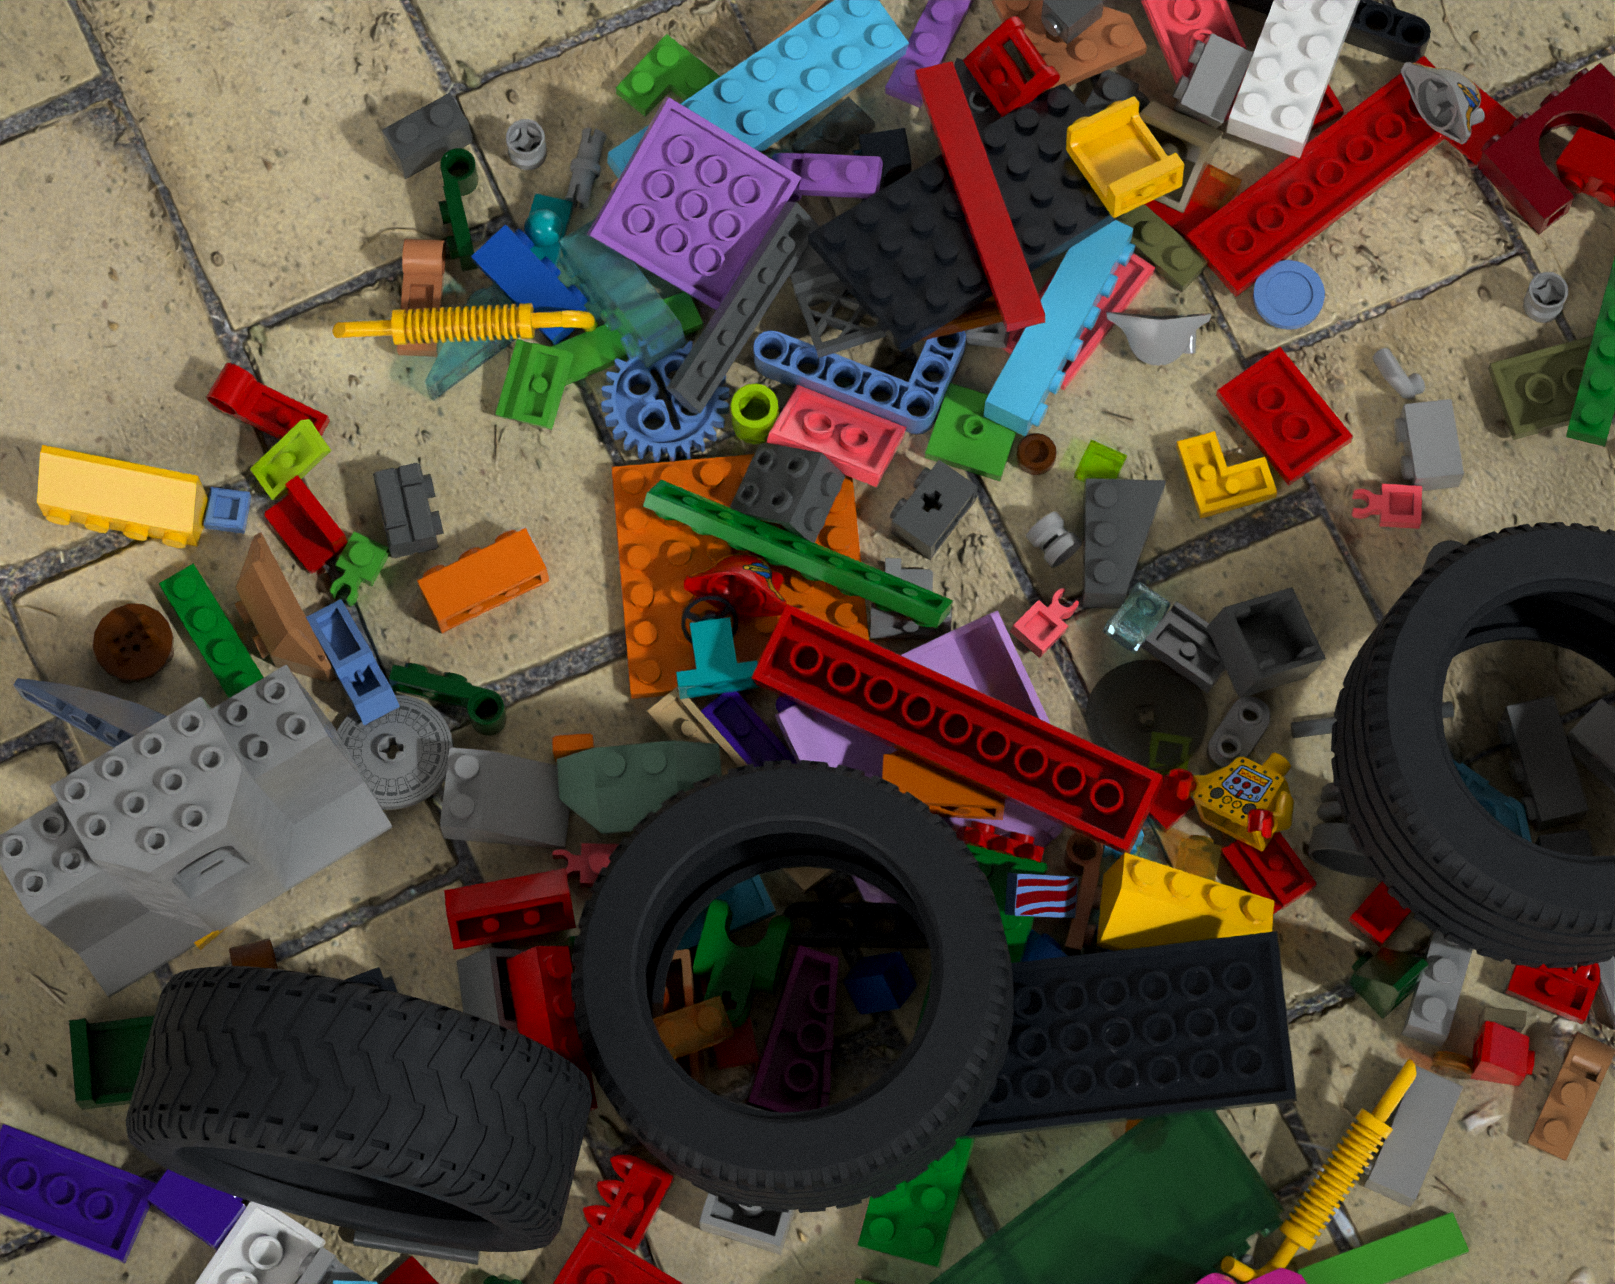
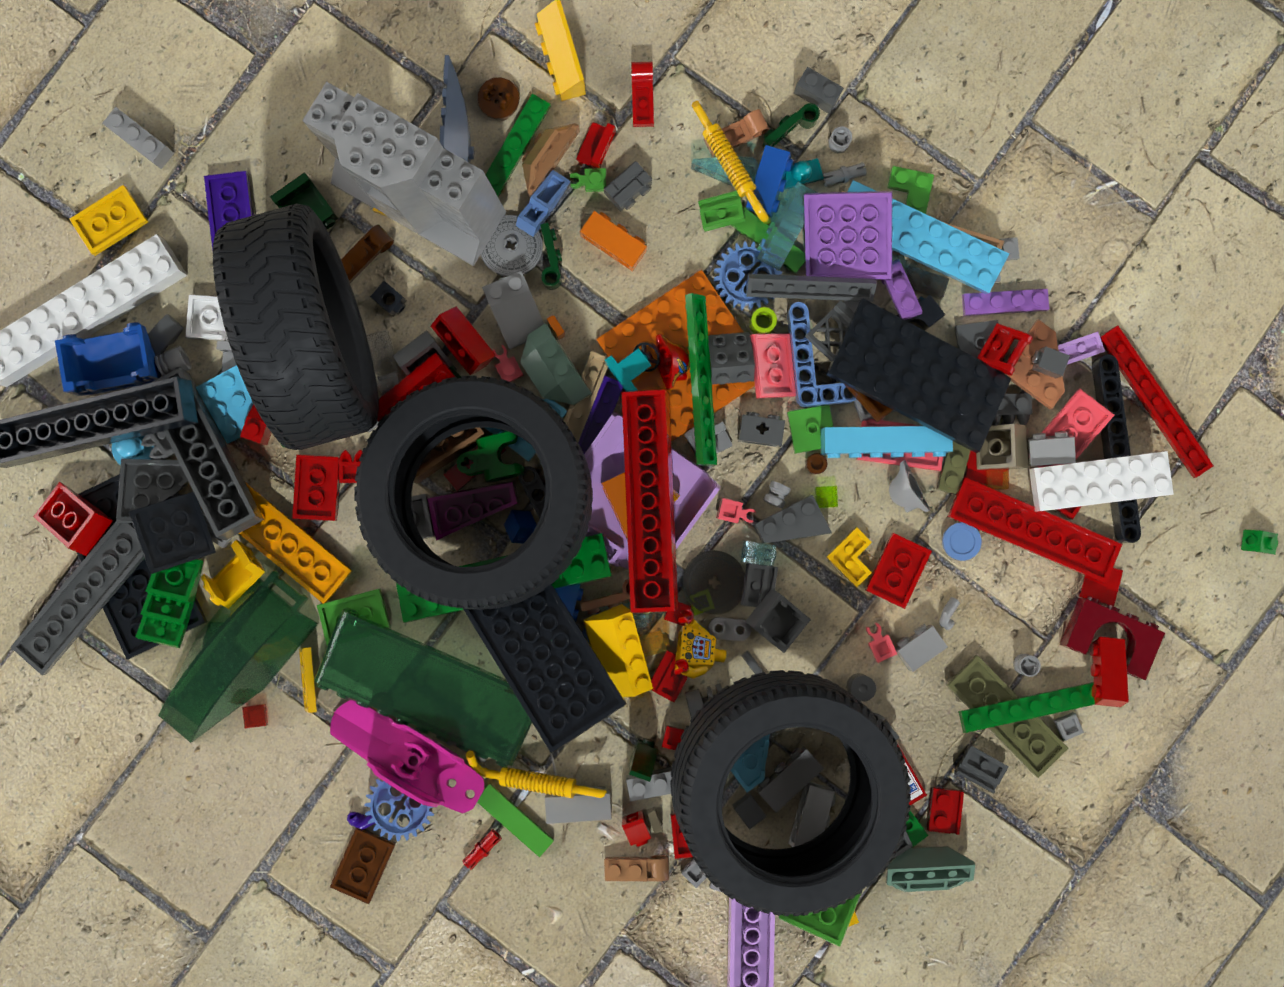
camera: 50 degrees right, 15 degrees up
medium blue tile [204,487,251,534] -> none
lime plate [250,419,332,500] -> none
clear orange plate [653,996,735,1059] -> none
red tile [915,61,1045,332] -> none
red plate [956,821,1045,863] -> none
tile [1005,873,1078,918] -> none
yellow panel [1066,96,1184,218] -> none
light grey hat [1401,62,1485,144] -> none
clear orange tile [1430,1051,1474,1080] -> none

